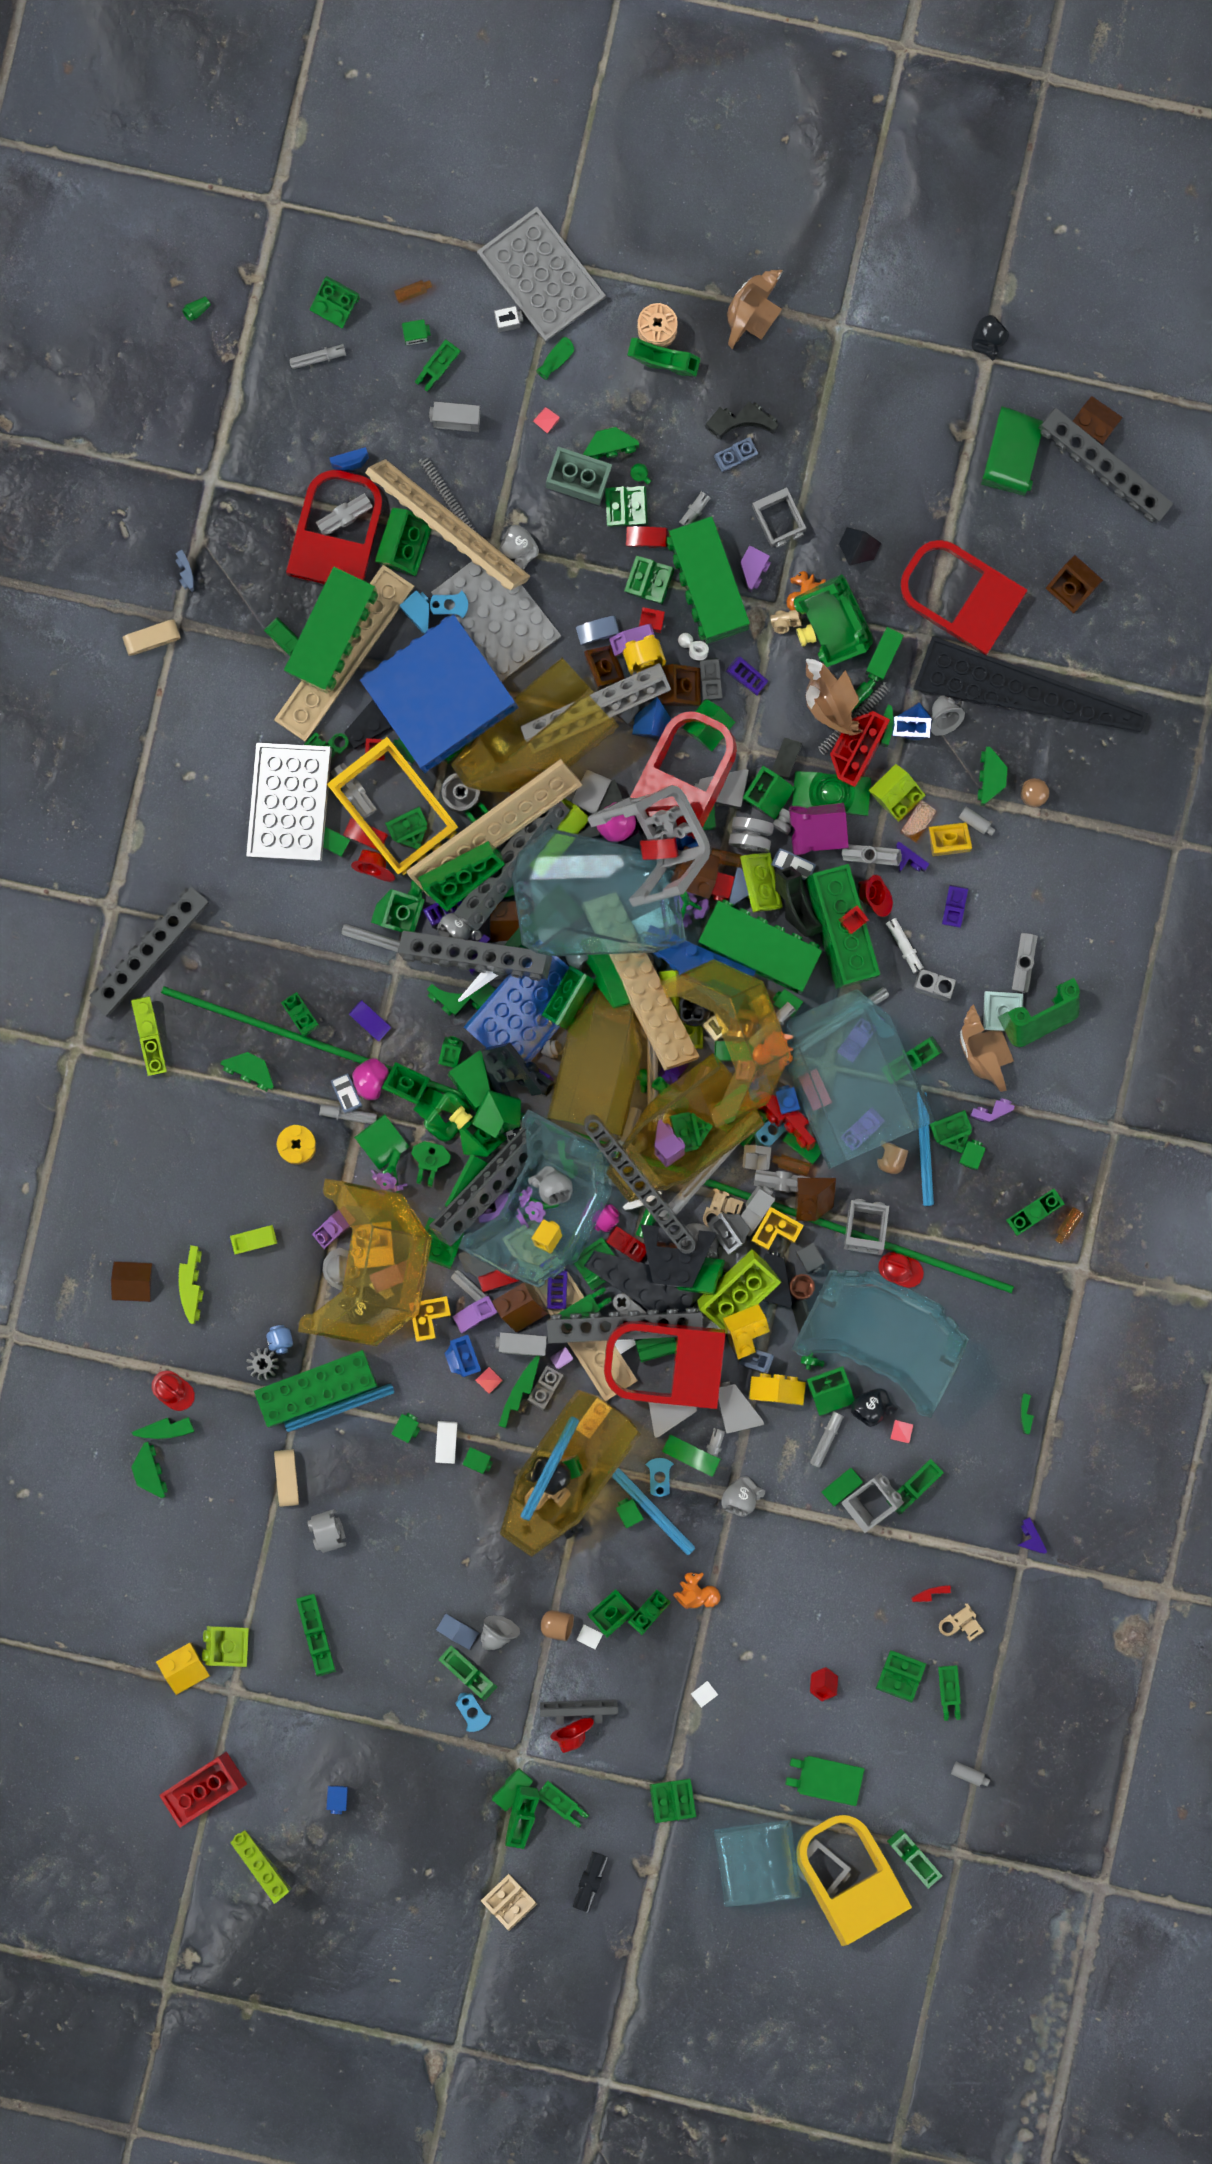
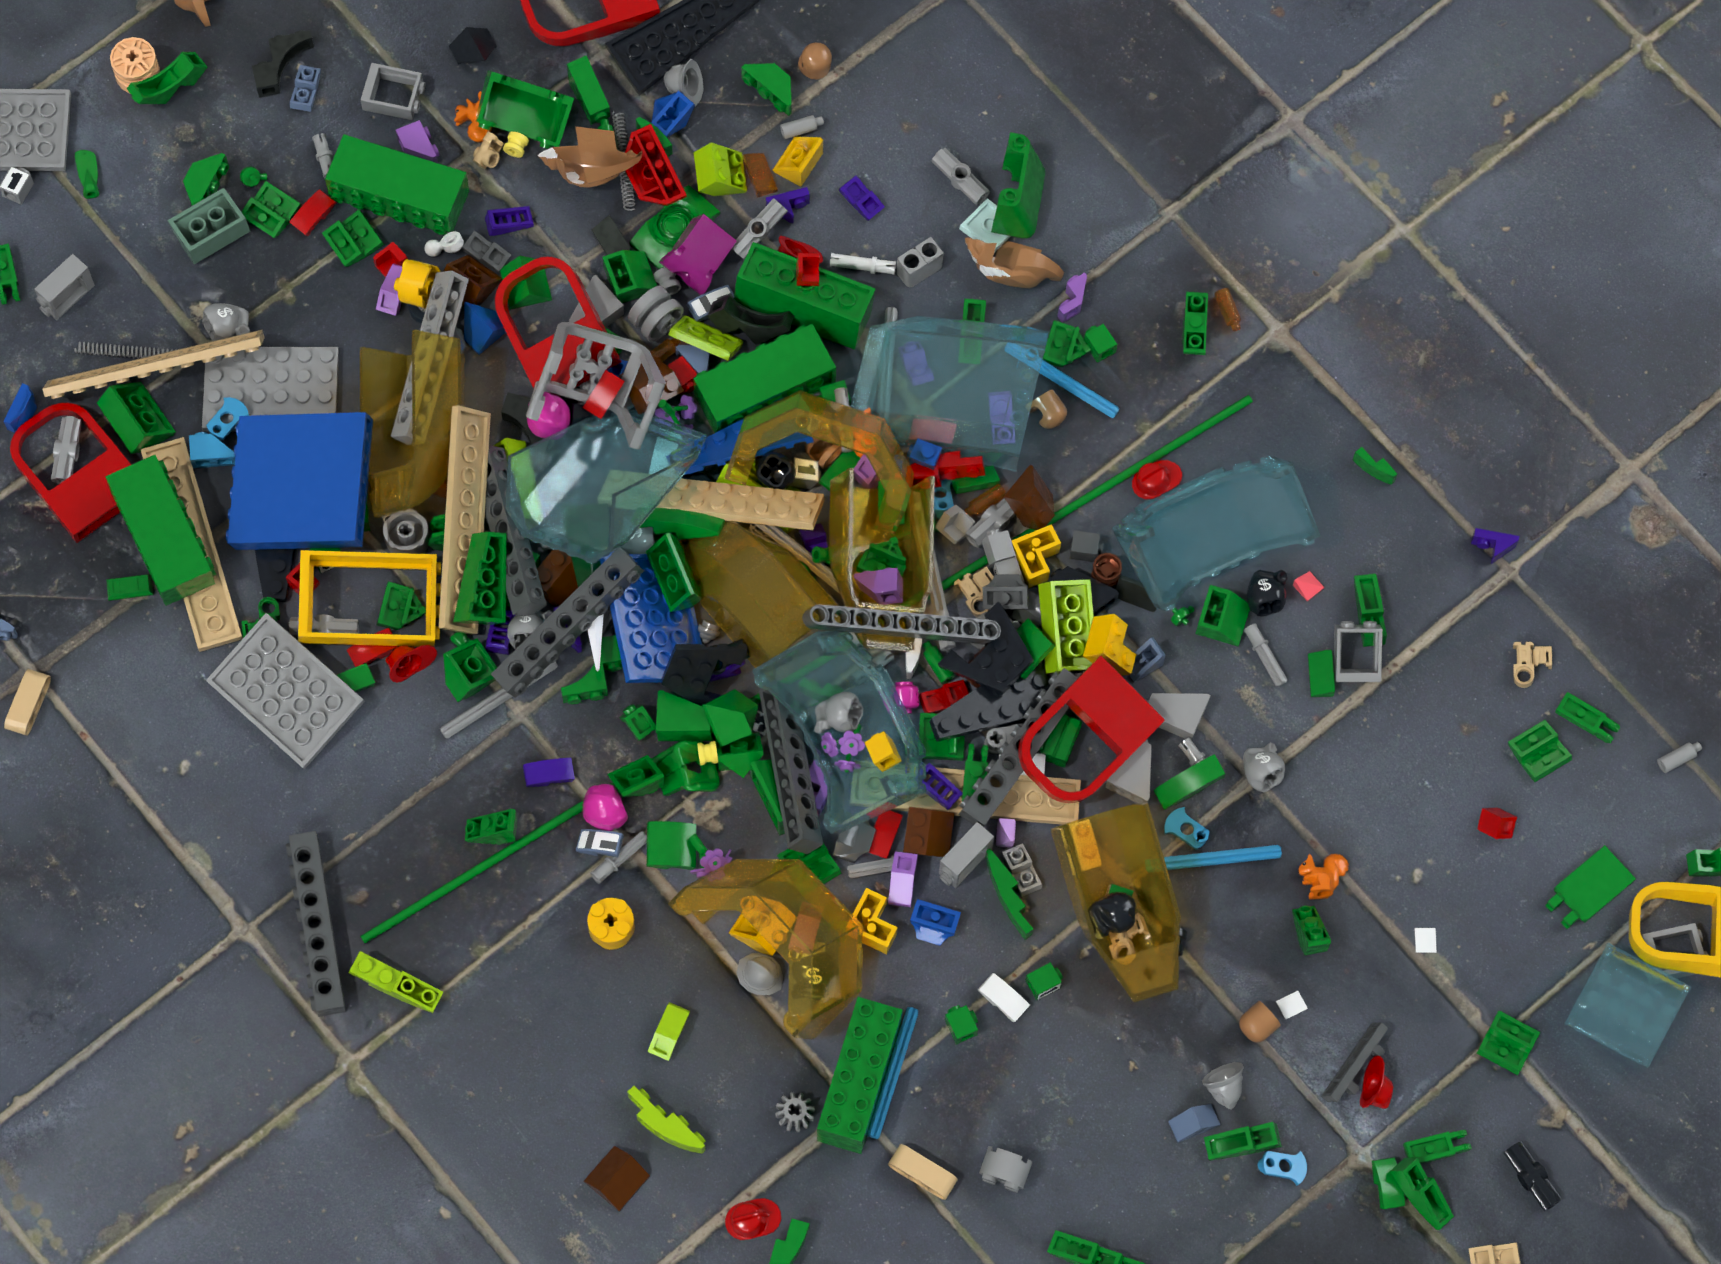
camera: 55 degrees left, 15 degrees down
green slope [220,1052,274,1092] -> none
medium blue head [266,1325,293,1355] -> none
medium lavender slope [312,1206,357,1249] -> none
green hinge [411,1141,451,1187] -> none
coral slope [475,1367,503,1394] -> none
dark azure axle [520,1416,579,1521] -> none
coral slope [533,407,560,434] -> none
light grey piece [571,770,612,815] -> none
sand blue slope [576,616,620,646] -> none
reddish brown slope [584,645,625,691] -> none
green slope [587,1589,636,1637] -> none
green brick [616,1497,644,1529] -> none
yellow brick [749,1373,806,1405] -> none
light grey window [843,1199,889,1255] -> none
red slope [911,1585,951,1602] -> none

